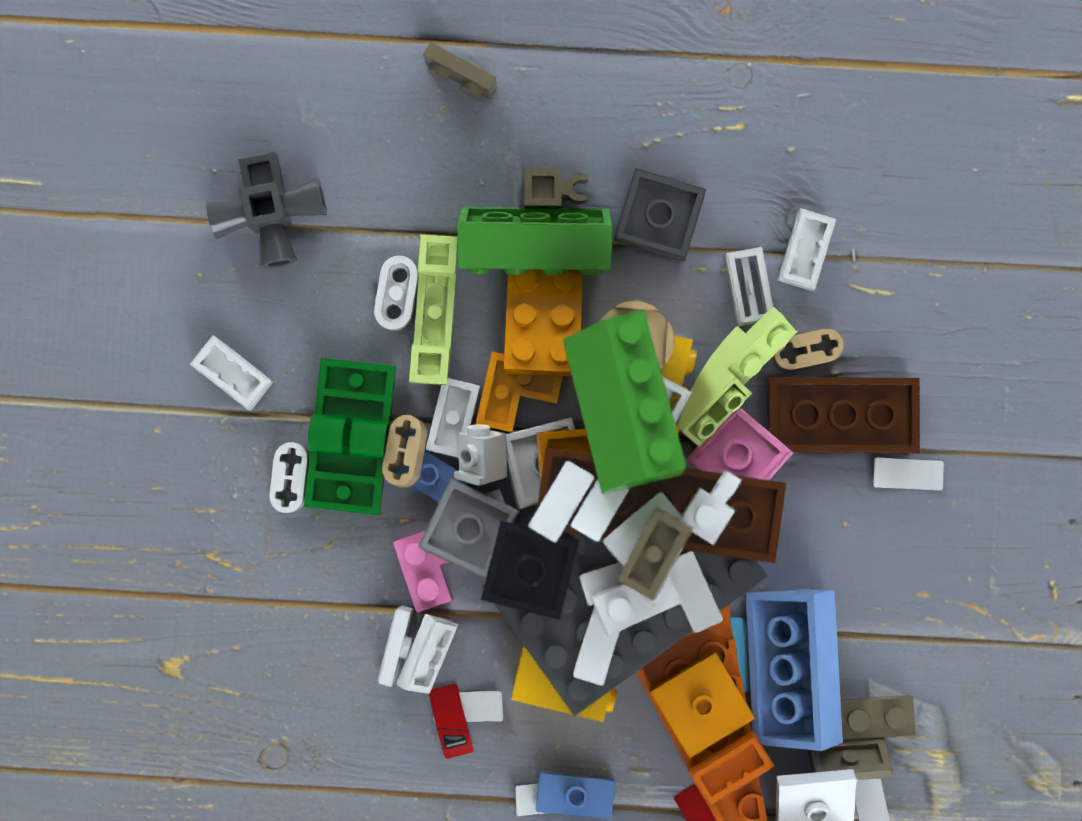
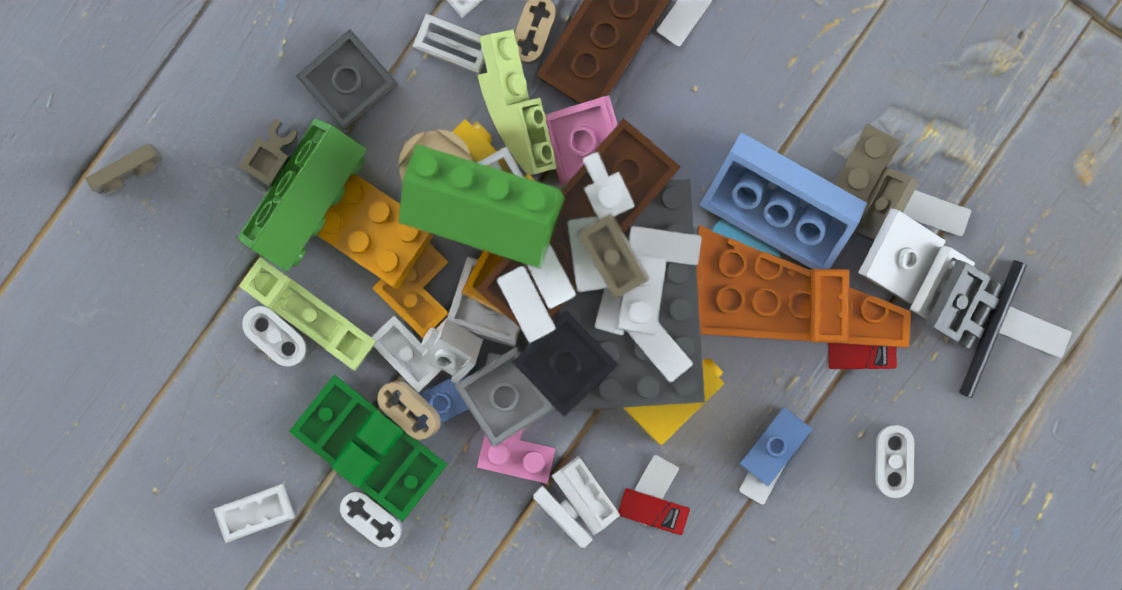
camera: 60 degrees left, 0 degrees up
dark grey brick [206,151,327,268] -> none
light orange plate [649,651,755,758] -> none

